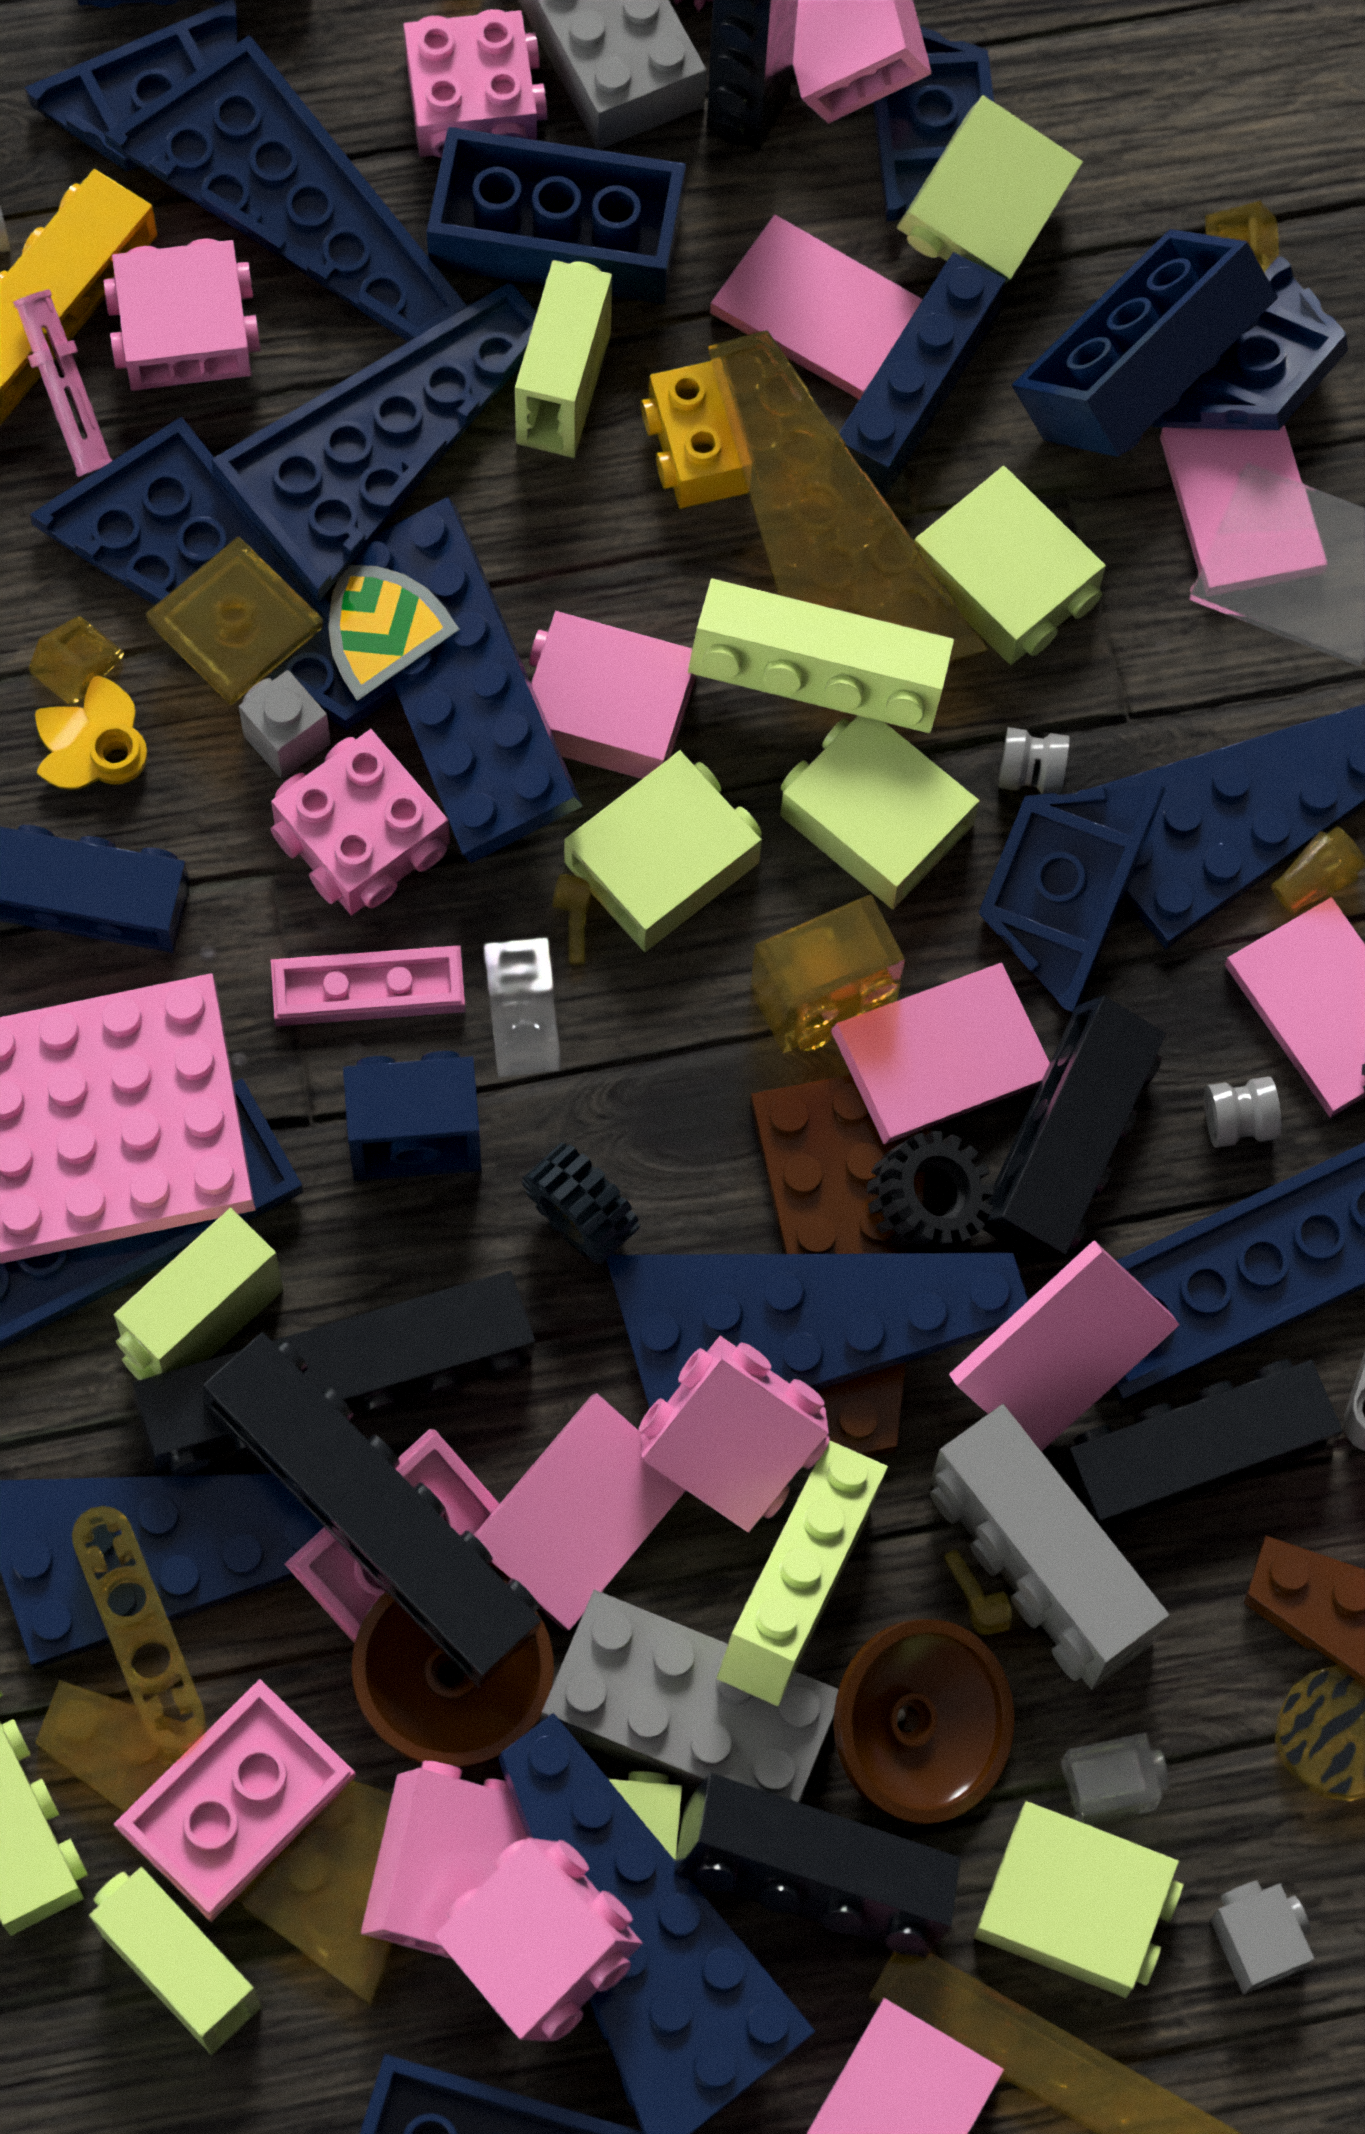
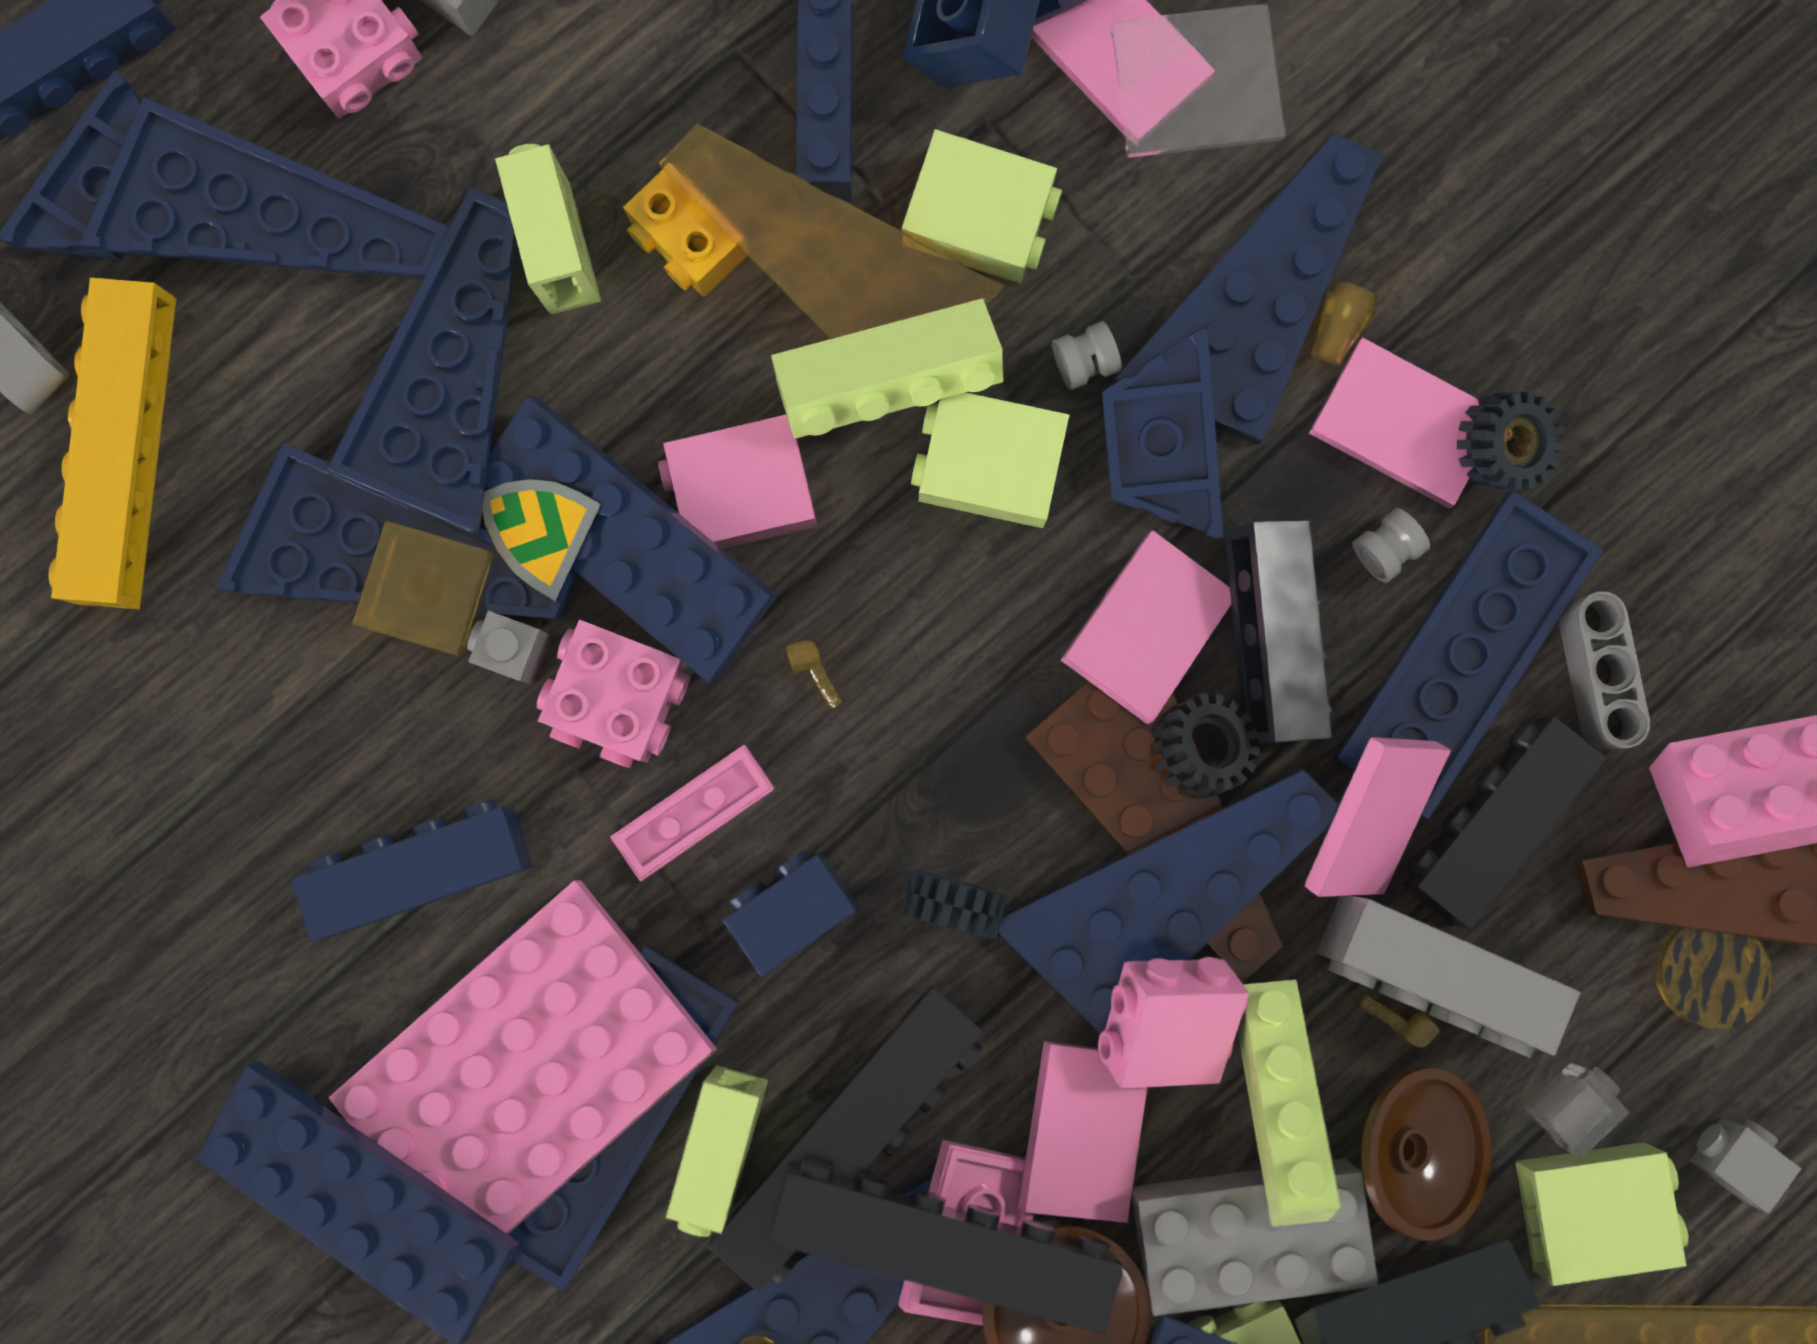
camera: 25 degrees left, 15 degrees up
bright pink pin [13,289,113,477] -> none
clear yellow slope [29,615,124,705] -> none
yellow plate [35,676,148,790] -> none
bright pink brick [104,239,261,391] -> none
dark blue brick [427,127,686,304] -> none
clear slope [484,938,561,1077] -> none
yellowish green brick [564,750,762,952] -> none
bright pink tile [710,215,923,400] -> none
clear yellow brick [750,894,905,1054] -> none

